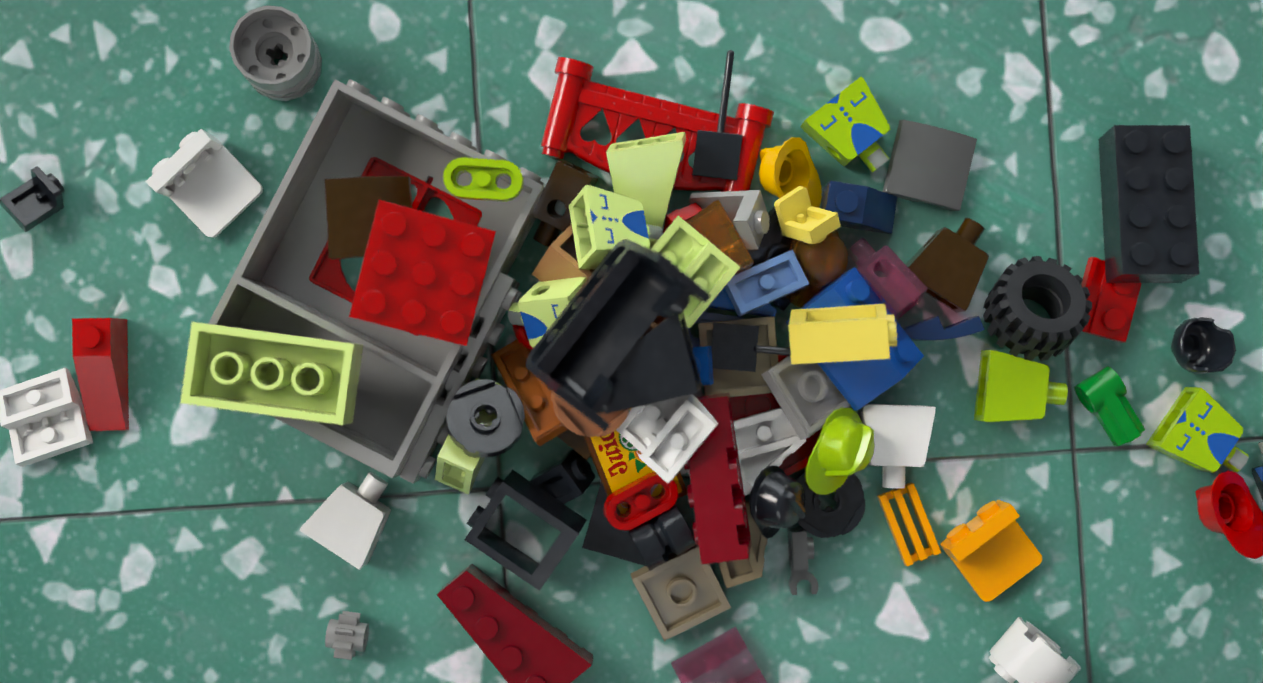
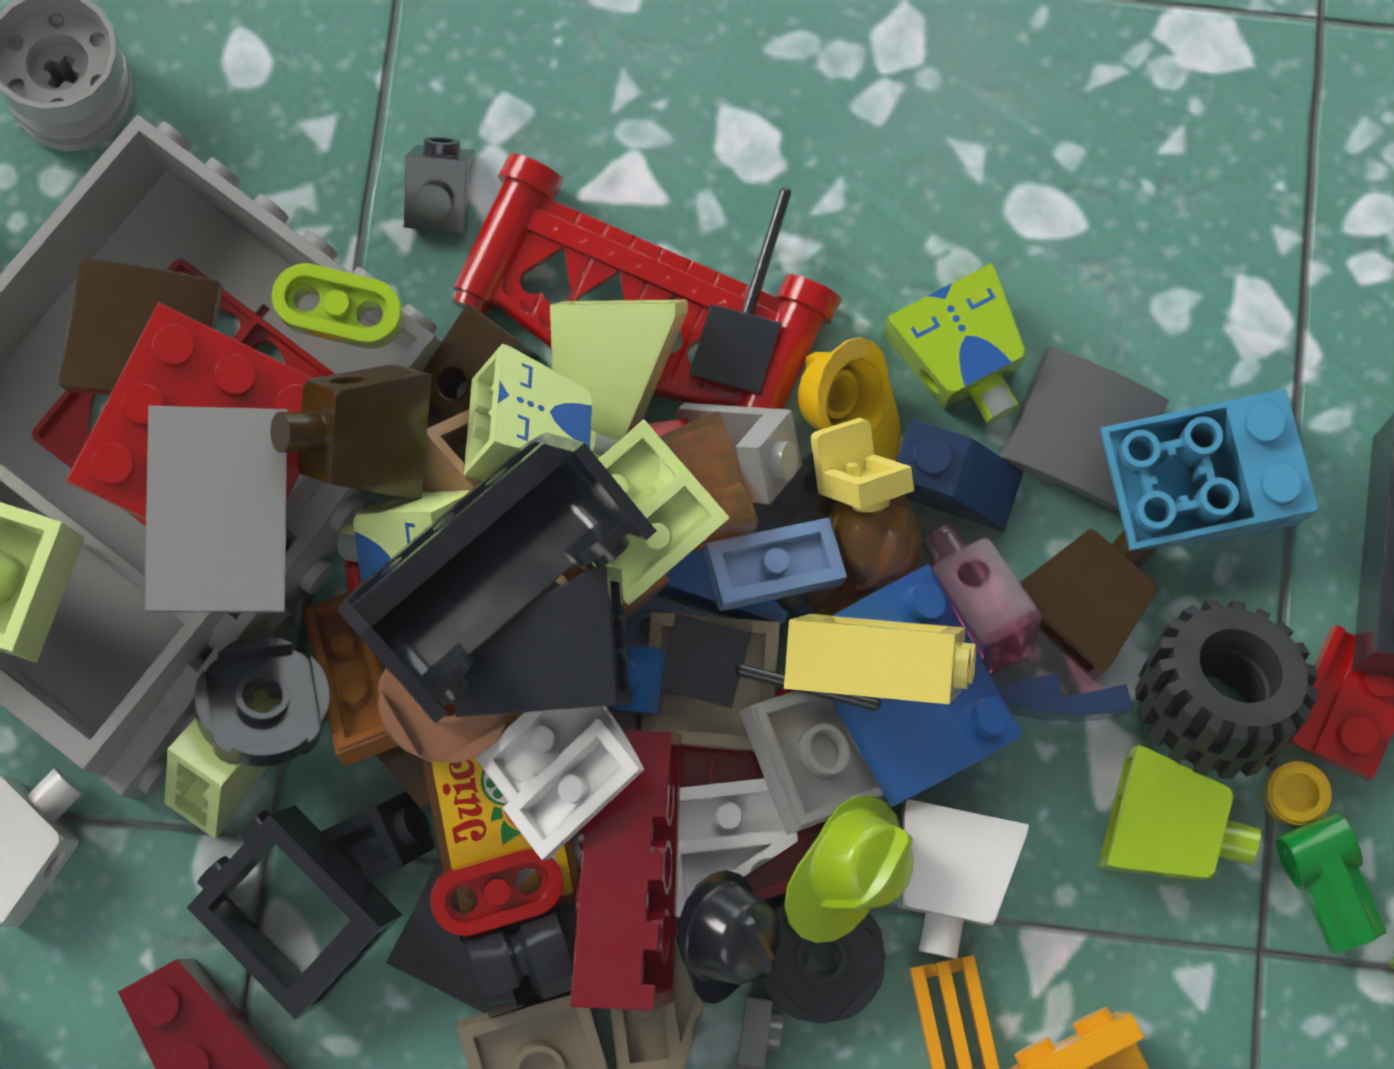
camera: 15 degrees right, 10 degrees down
none -> light grey tile [144,406,287,613]
none -> dark brown torso [270,365,432,499]
none -> black bracket [403,137,475,233]
none -> dark azure slope [1099,389,1319,551]
none -> yellow tile [1262,761,1332,827]

